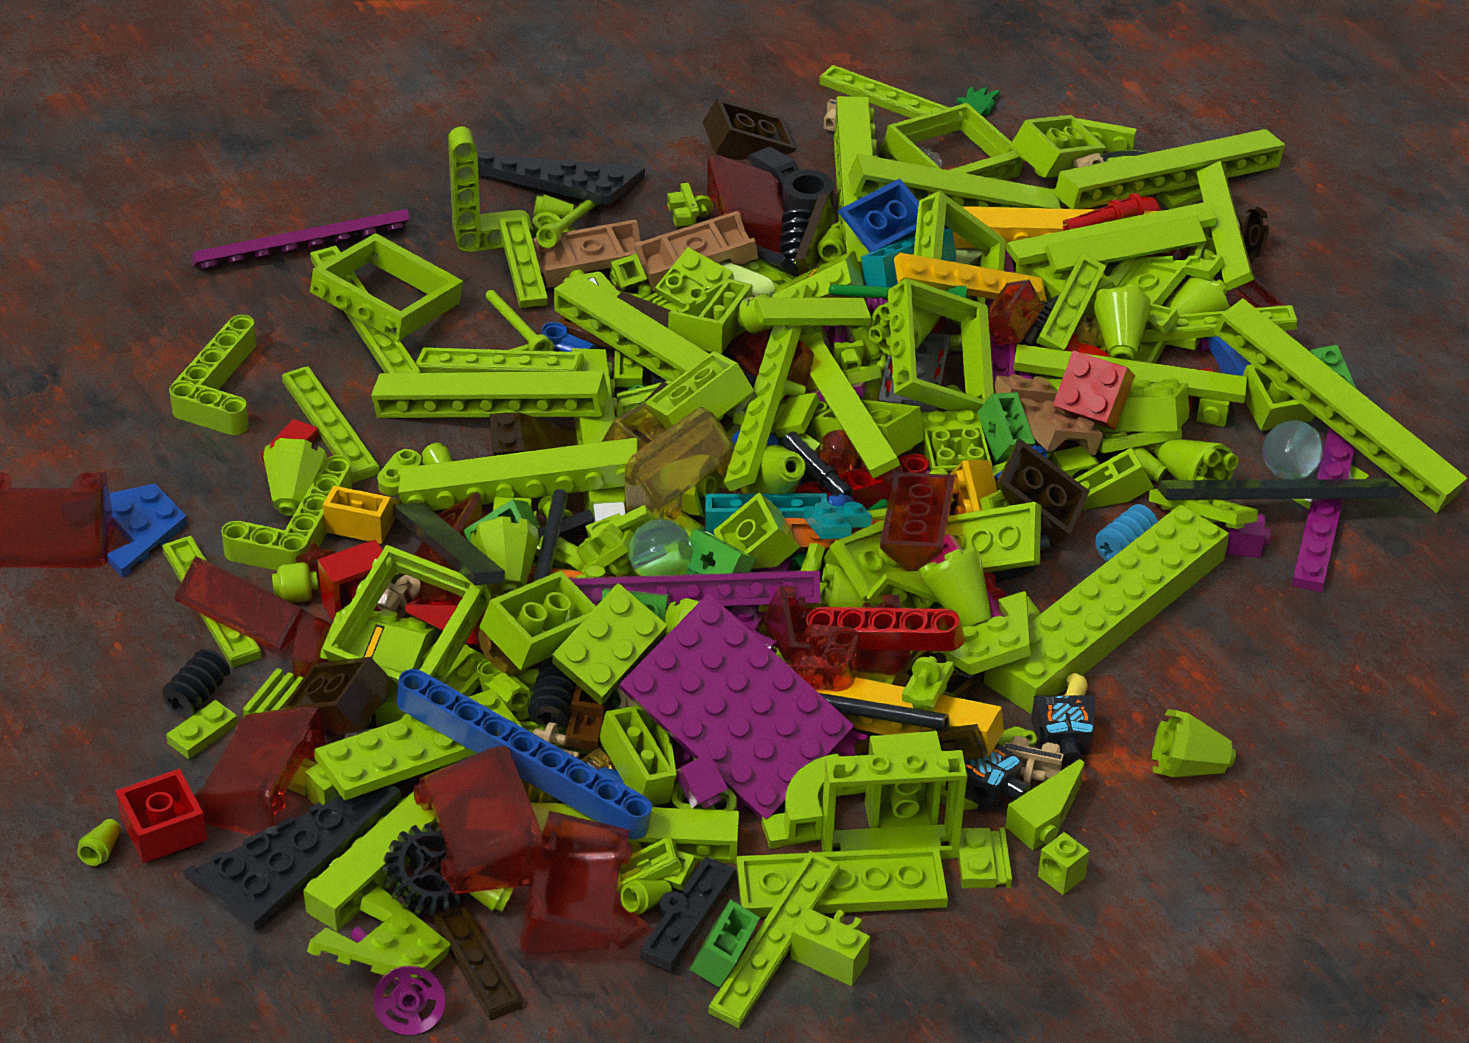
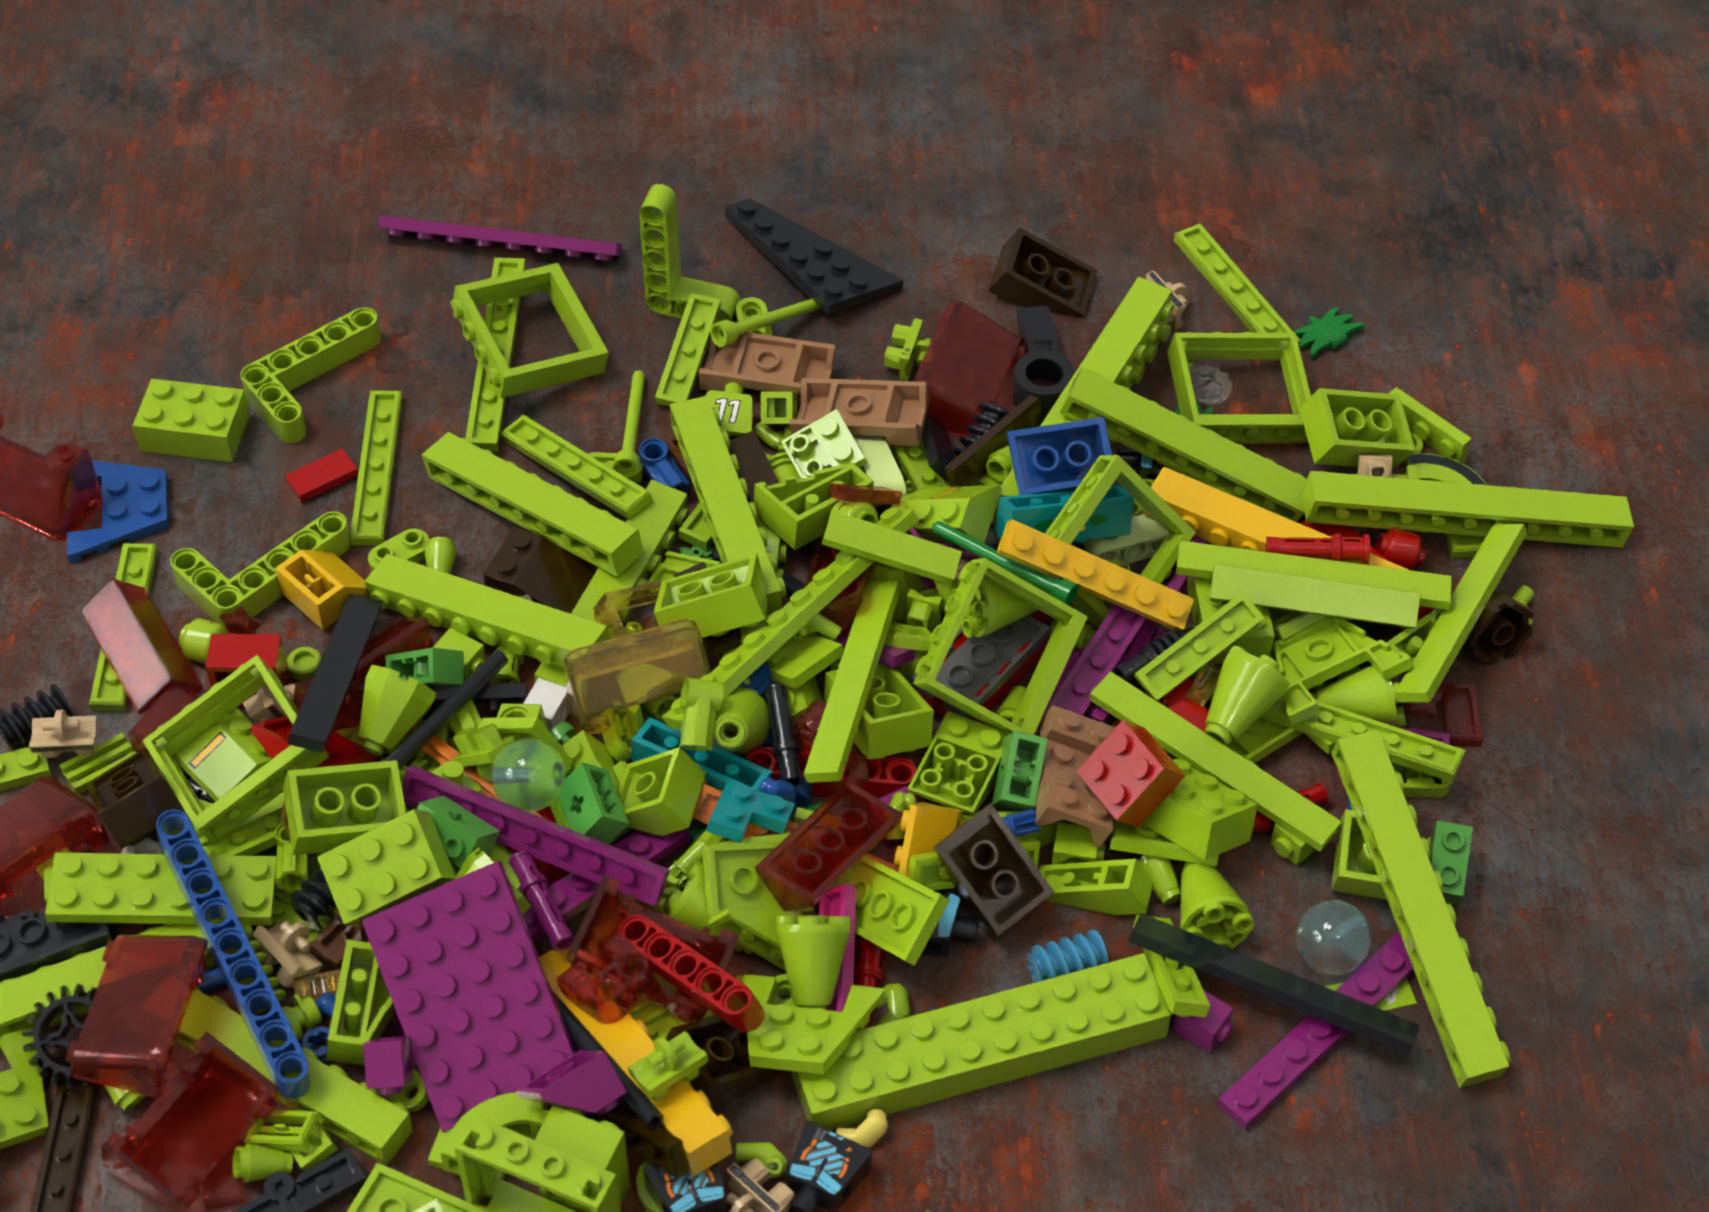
camera: 30 degrees right, 10 degrees up
lime cone [263,438,327,516] -> none
lime cone [533,194,574,219] -> none
clear red brick [988,280,1044,345] -> none
none -> tan hips [29,710,98,758]
none -> lime brick [132,378,250,463]
none -> magenta slope [516,1050,626,1115]
none -> lime piece [679,677,724,751]
none -> clear red tile [828,483,902,505]

